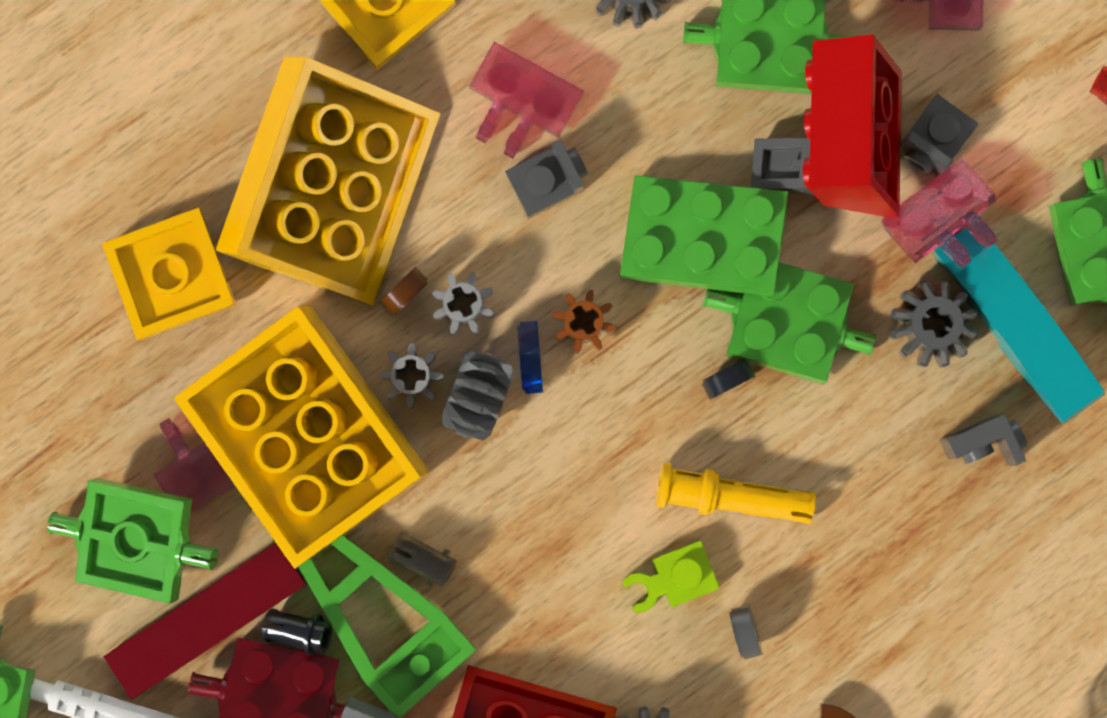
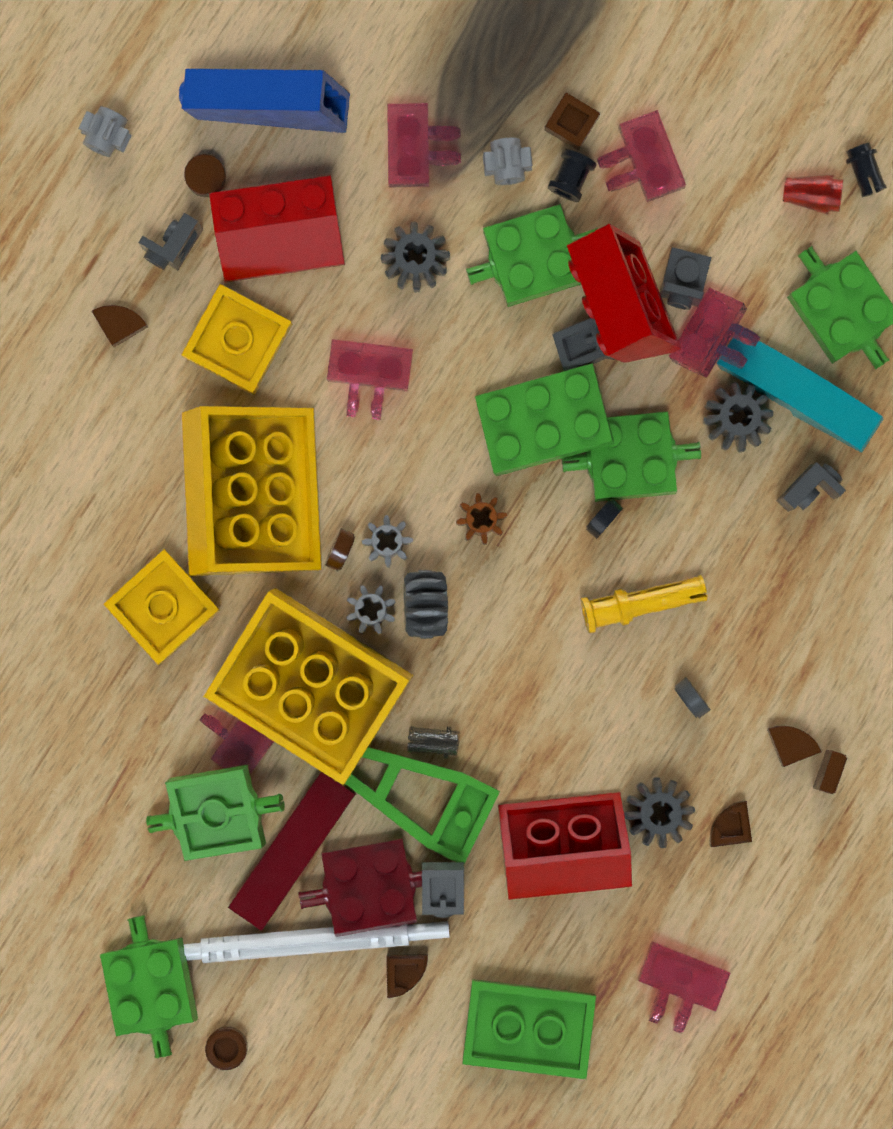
camera: 20 degrees left, 0 degrees up
black pin [262,608,332,656] -> none
dark grey bracket [505,140,588,219] -> none
clear blue tile [517,321,543,394] -> none
lime plate [622,540,720,613] -> none

